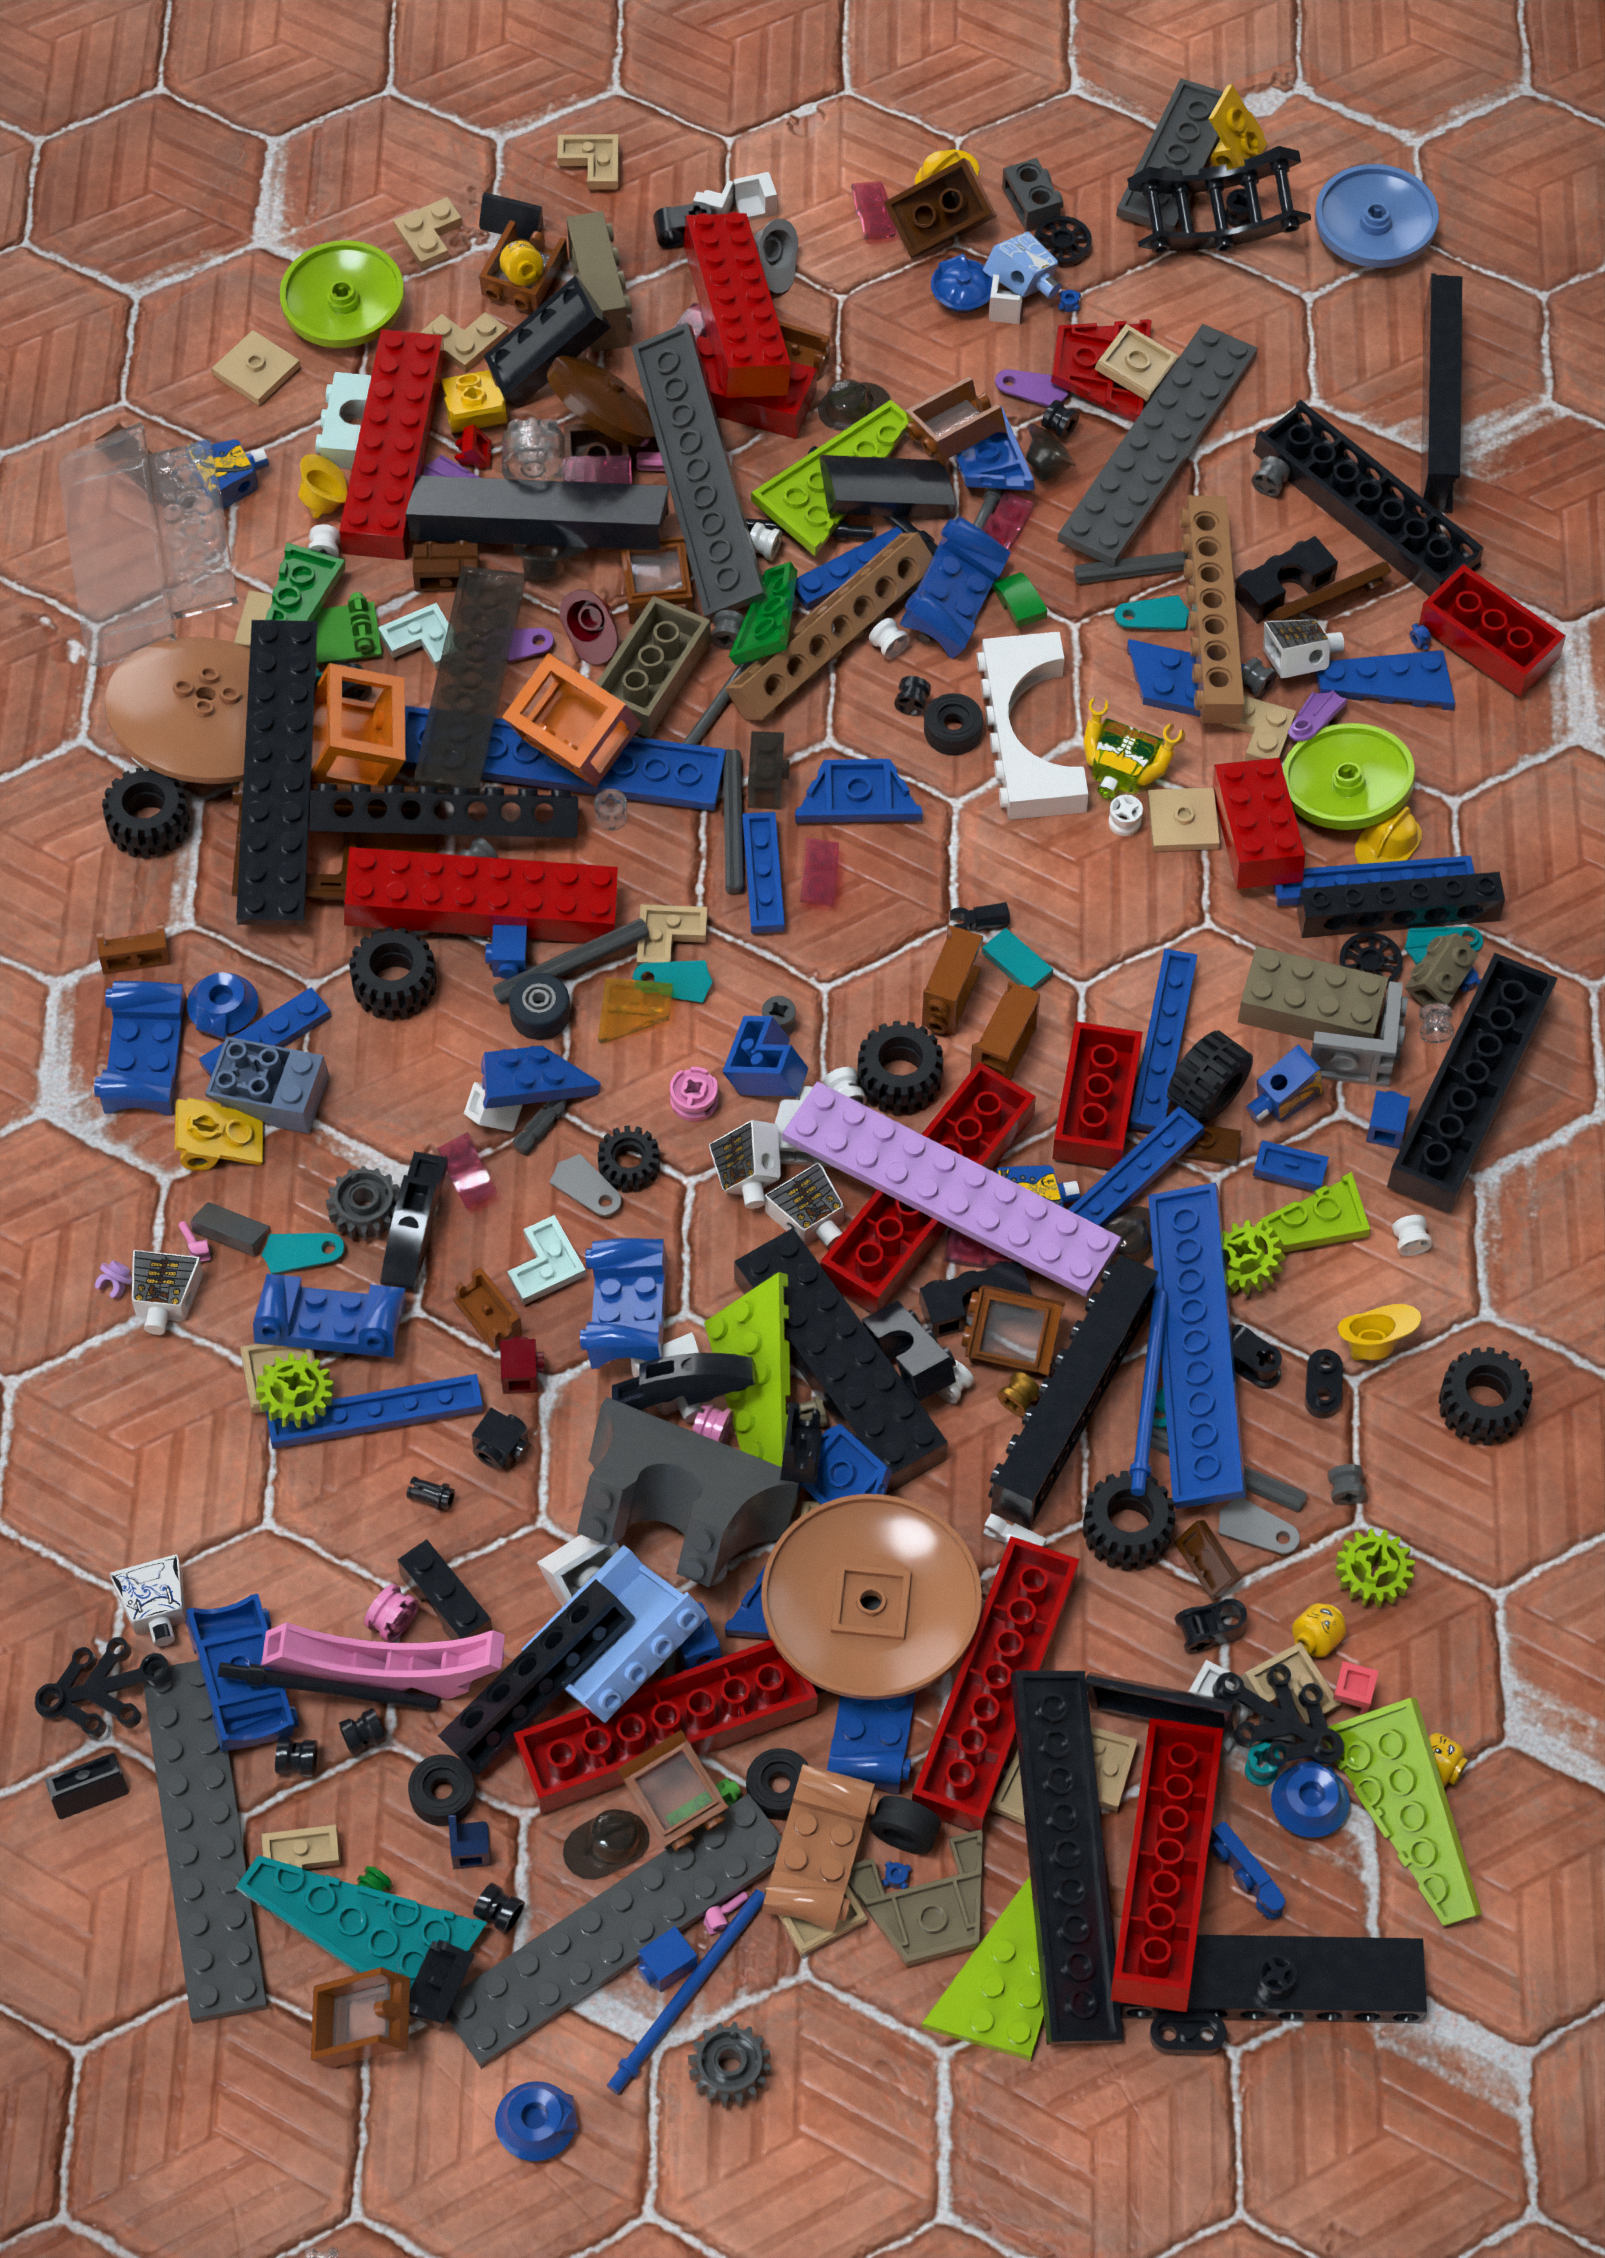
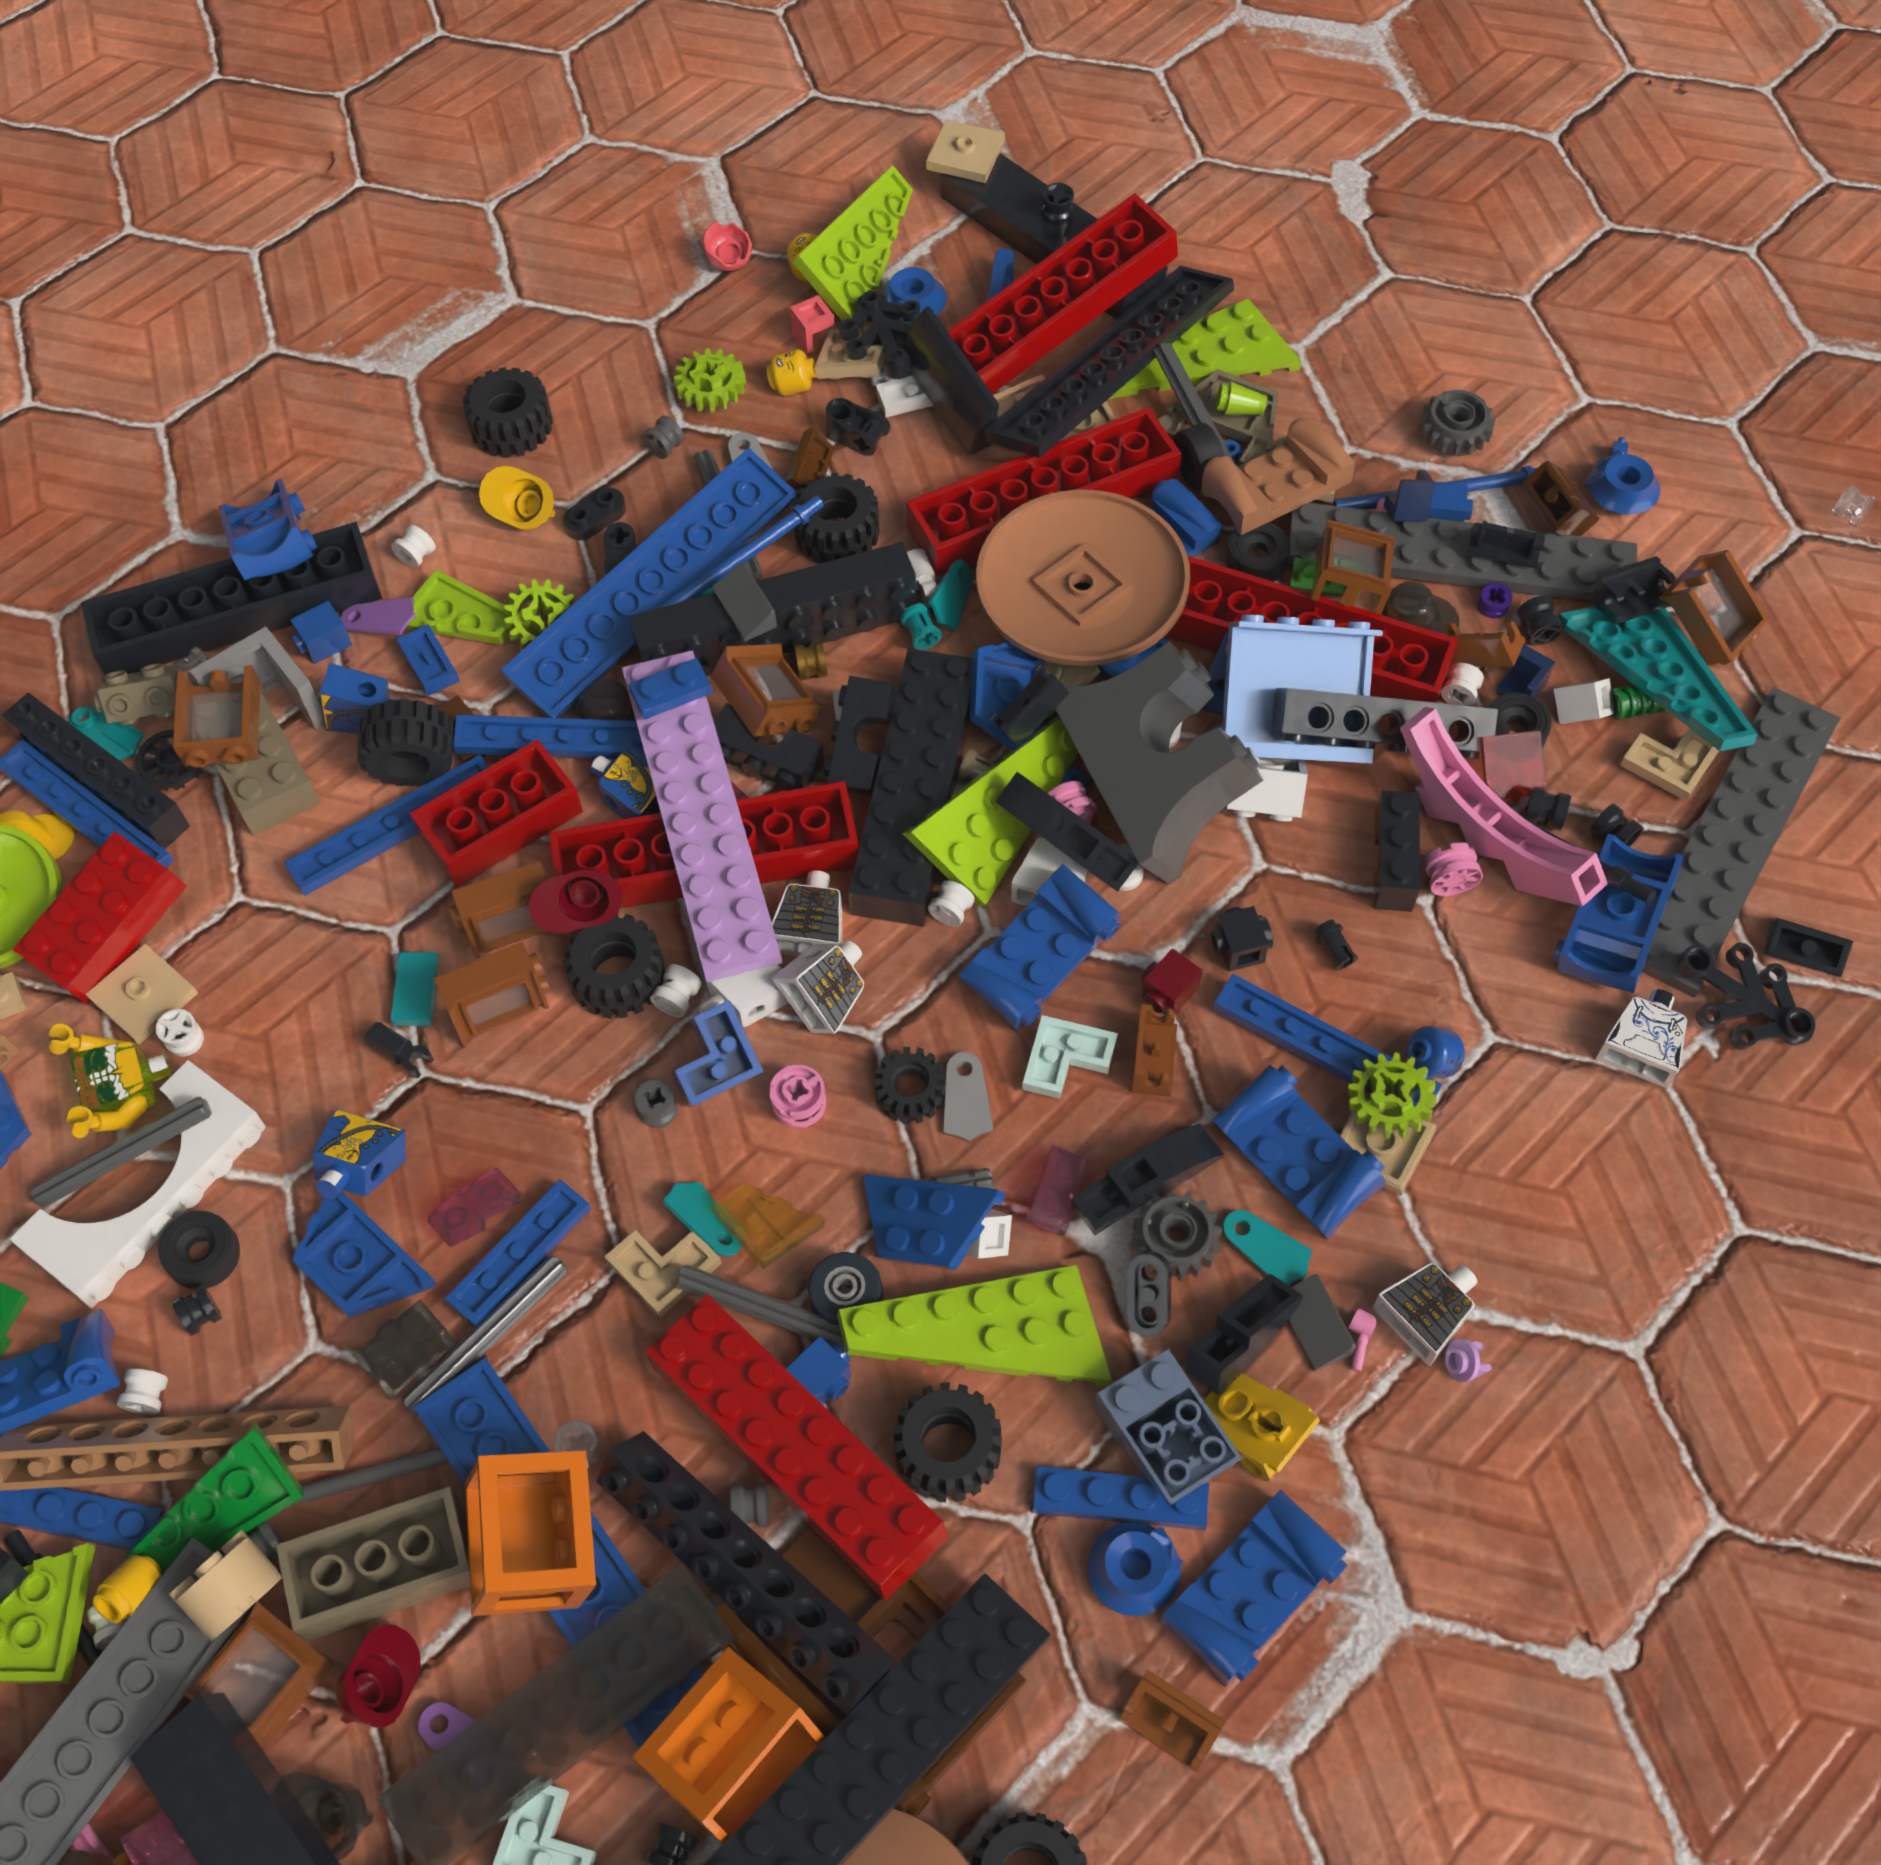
camera: 135 degrees left, 0 degrees up
none -> dark grey axle [30,1097,212,1207]
none -> yellow brick [93,1555,162,1623]
none -> tan brick [169,1530,282,1641]
none -> dark orange window [173,665,263,767]
none -> blue piece [219,478,318,580]
none -> blue torso [313,1109,406,1199]
none -> medium lavender piece [340,597,416,635]
none -> dark red piece [528,867,622,933]
none -> blue plate [629,658,712,720]
none -> coral hair [703,221,752,271]
none -> dark grey slope [712,562,777,641]
none -> lime wing [837,1265,1112,1386]
none -> teal bush [900,603,942,650]
none -> tan plate [926,119,1005,183]
none -> teal piece [928,559,973,632]
none -> white wheel [928,880,975,927]
none -> black plate [1127,1251,1171,1337]
none -> dark grey axle [1154,342,1236,465]
none -> black slope [1186,1273,1303,1395]
none -> lime cone [1215,381,1267,415]
none -> dark blue panel [1384,470,1435,521]
none -> blue head [1405,1026,1465,1079]
none -> white wheel [1441,663,1484,706]
none -> dark orange hinge [1442,621,1525,667]
none -> black hinge [1467,520,1545,568]
none -> dark purple bush [1477,583,1513,619]
none -> clear red piece [1480,730,1545,801]
none -> reddish brown brick [1522,461,1599,536]
none -> white panel [1554,678,1615,724]
none -> blue piece [1610,437,1628,456]

